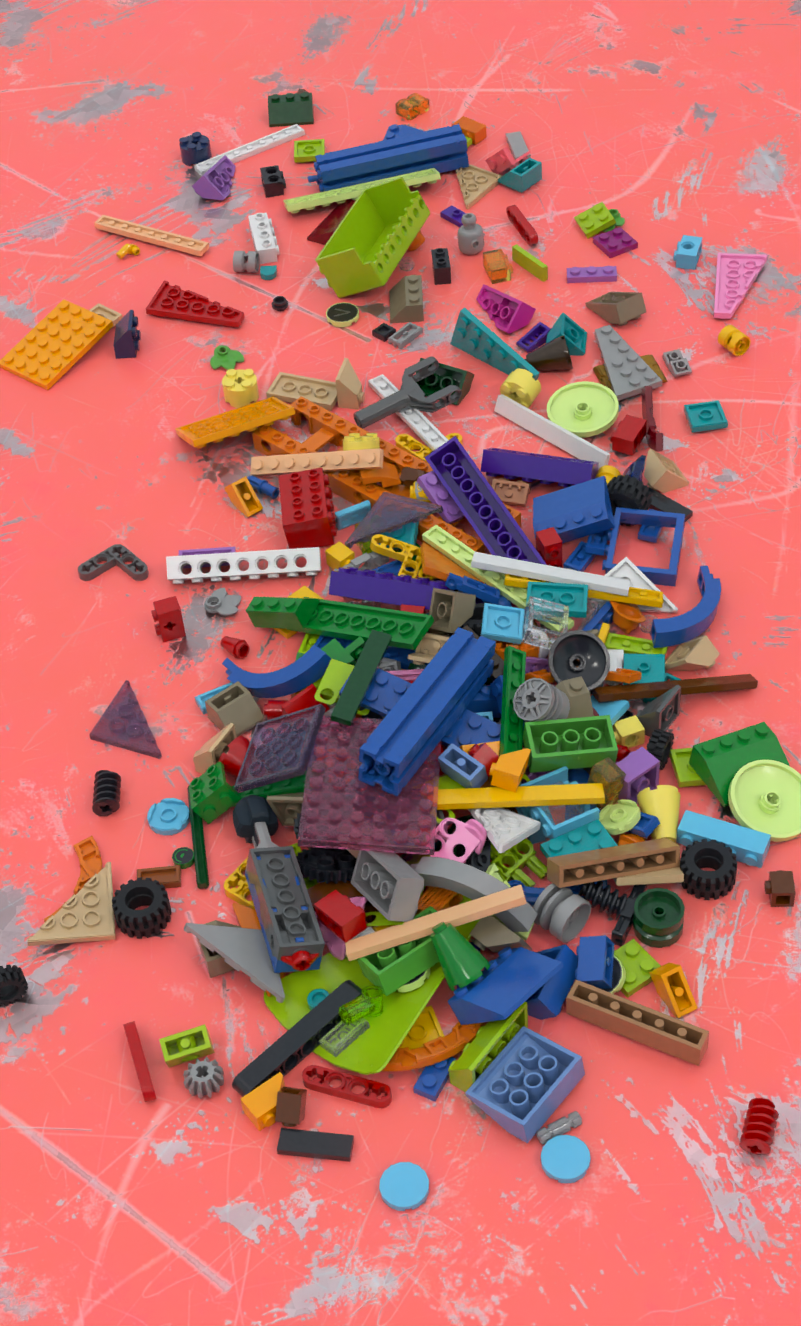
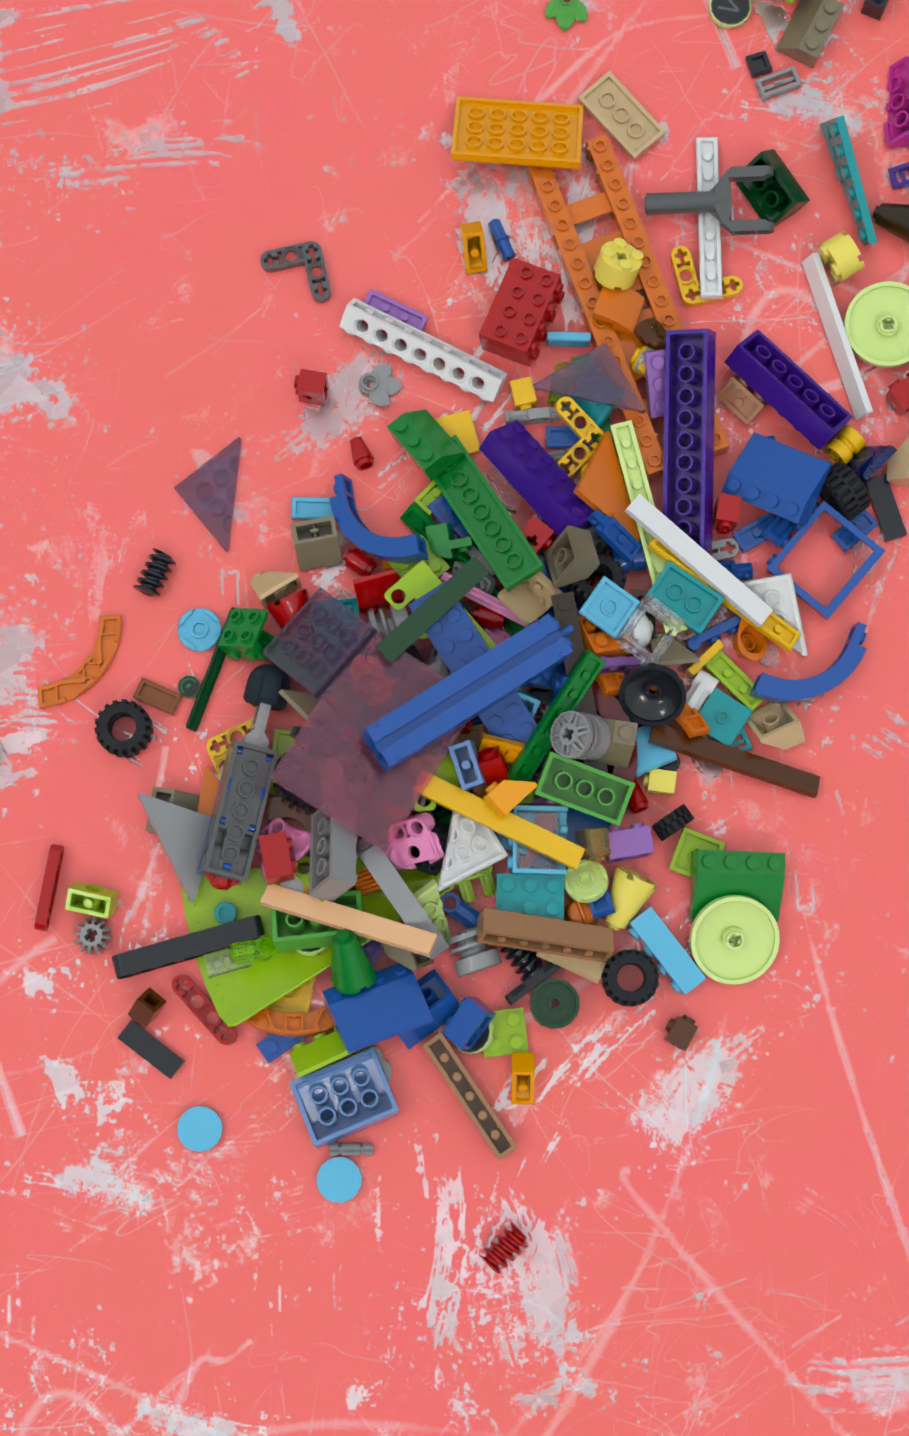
camera: 25 degrees right, 35 degrees up
tan tile [27,862,116,946] -> none
light yellow brick [222,369,259,408] -> none
light orange slope [240,1072,285,1131] -> none
light nougat plate [250,448,384,476] -> none
tan slope [335,358,365,410] -> none
dark grey slope [636,685,681,737] -> none

